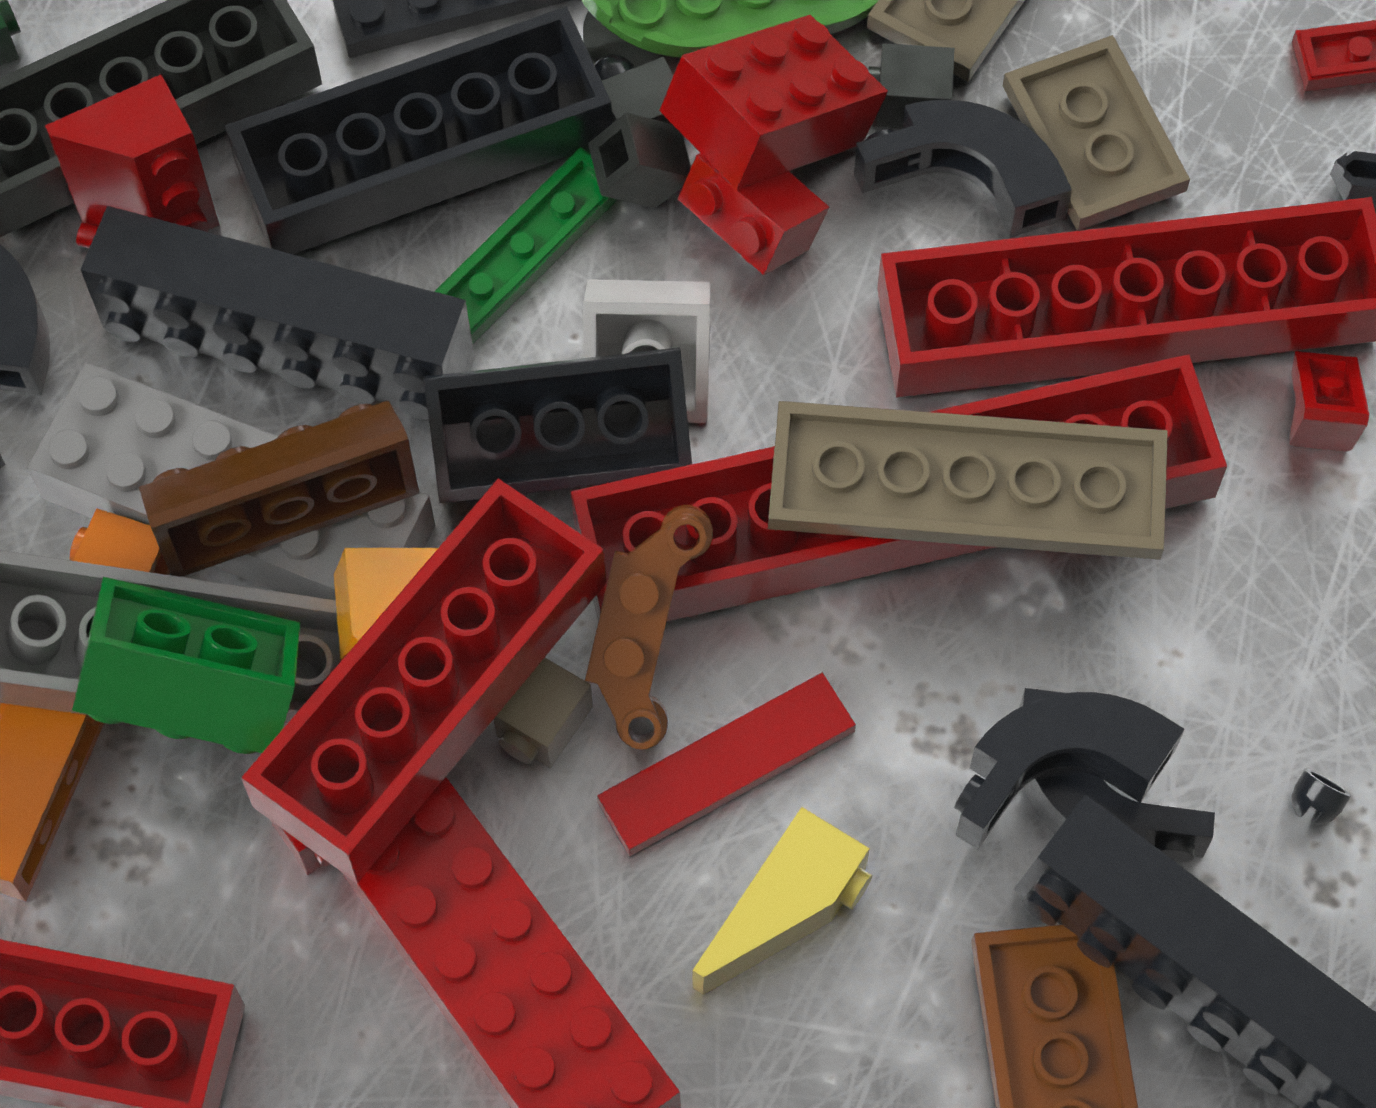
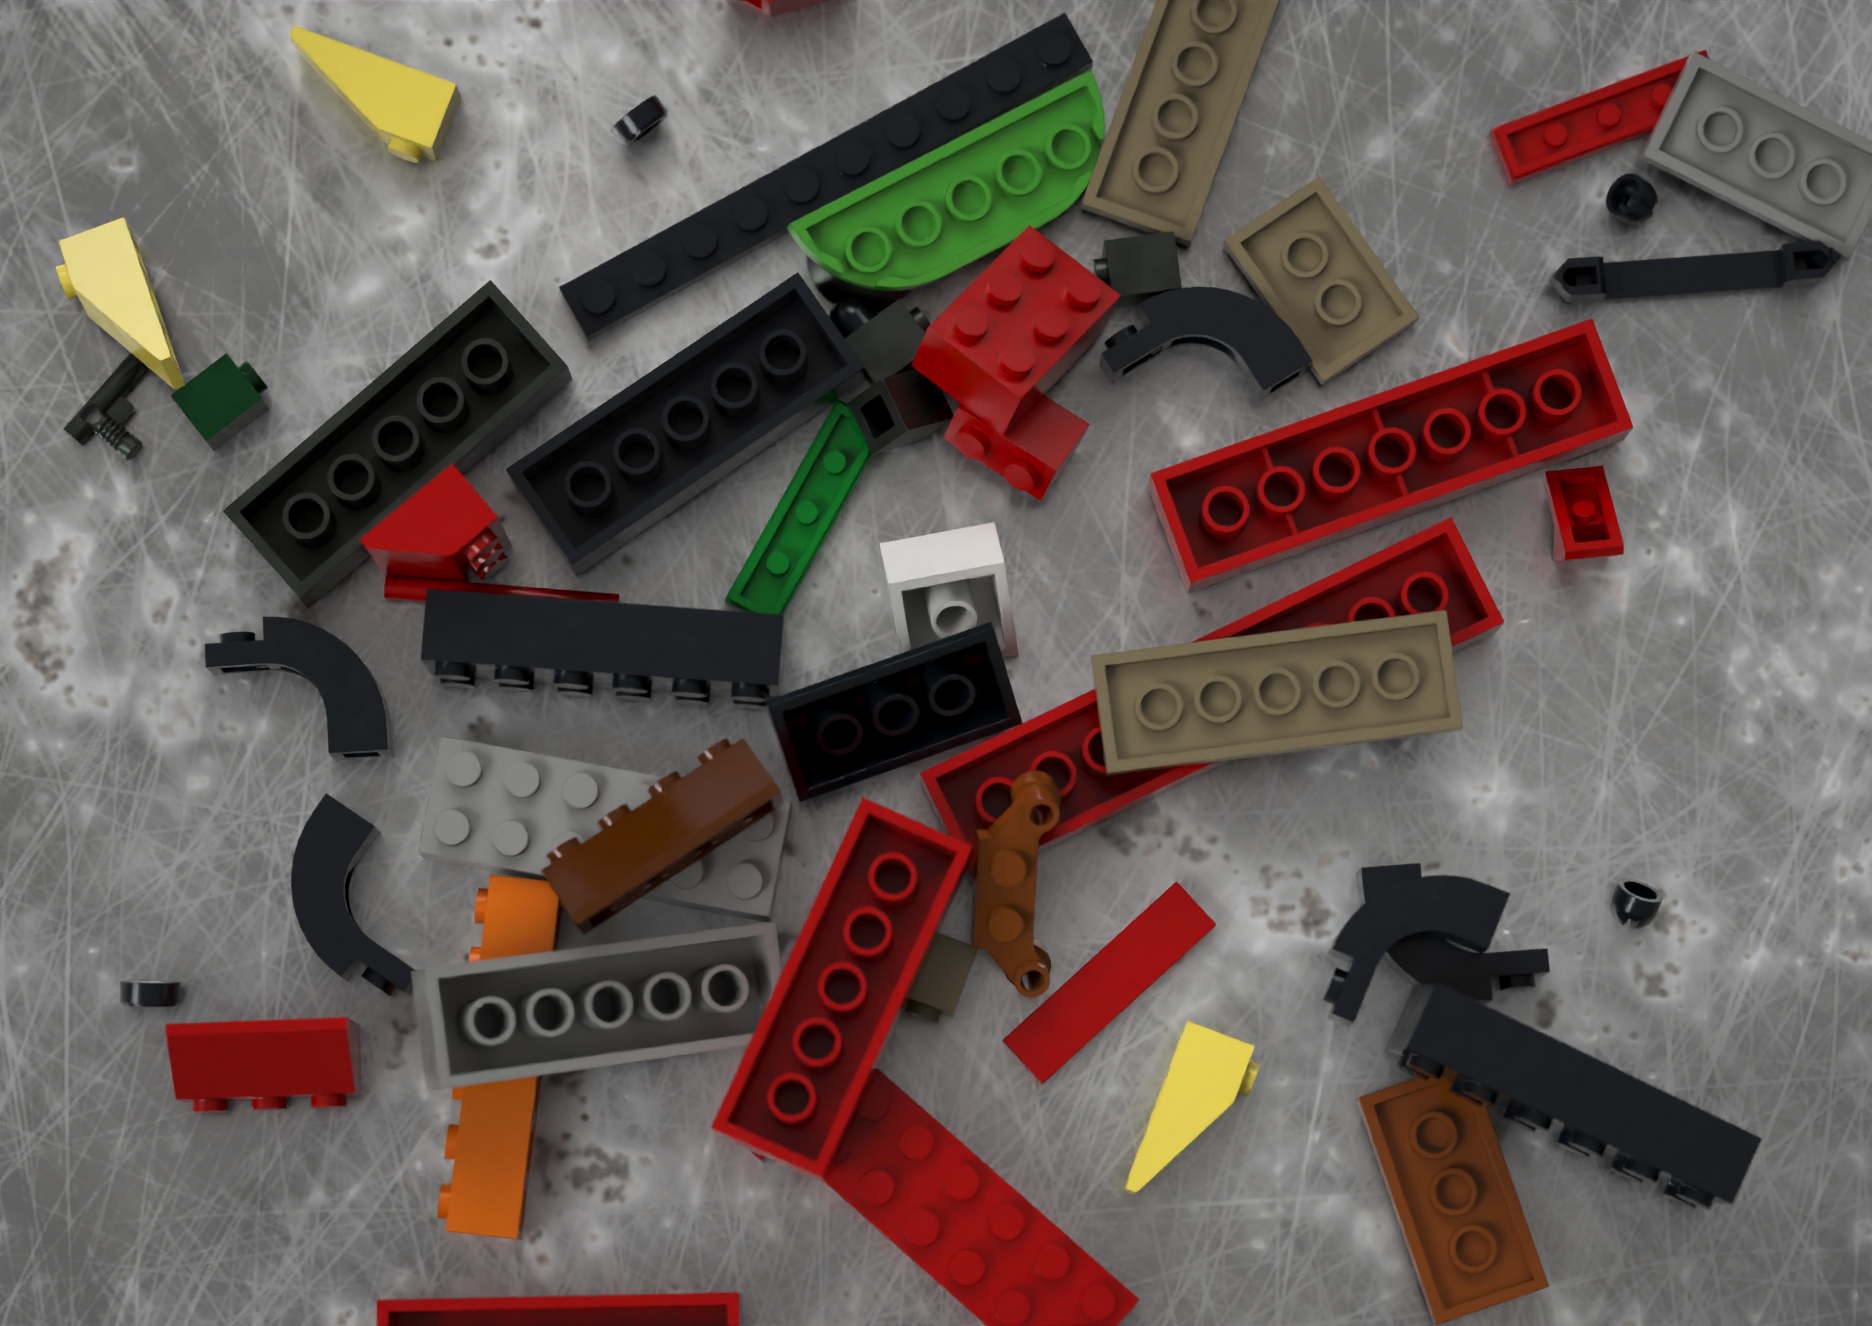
camera: 15 degrees left, 15 degrees up
green slope [72,576,300,754] -> none
light orange slope [333,548,438,661] -> none

